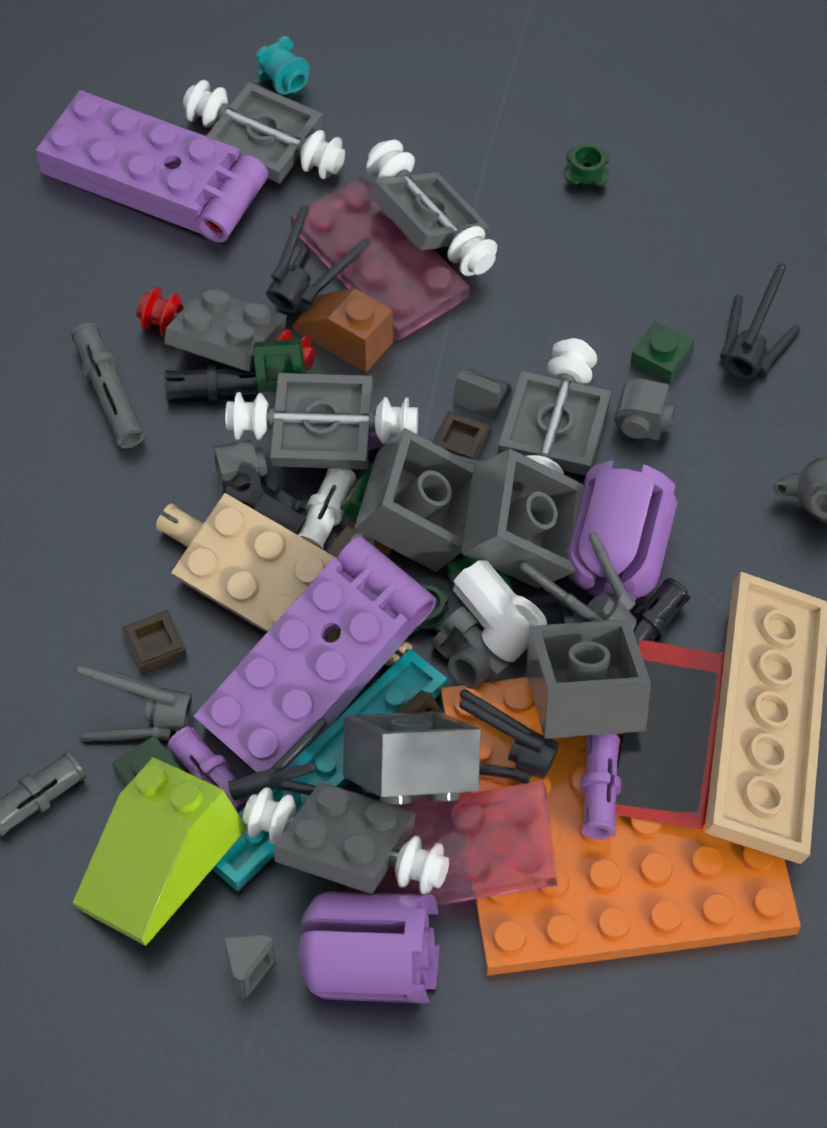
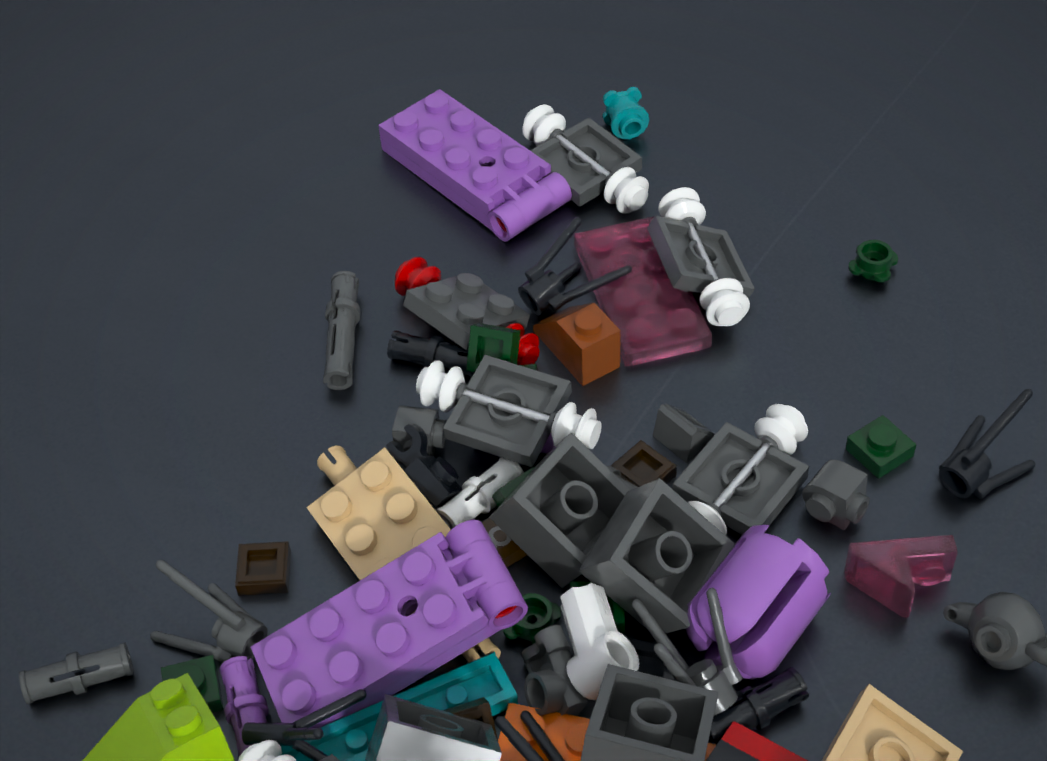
camera: 25 degrees right, 10 degrees down
none -> clear pink slope [844,535,958,618]

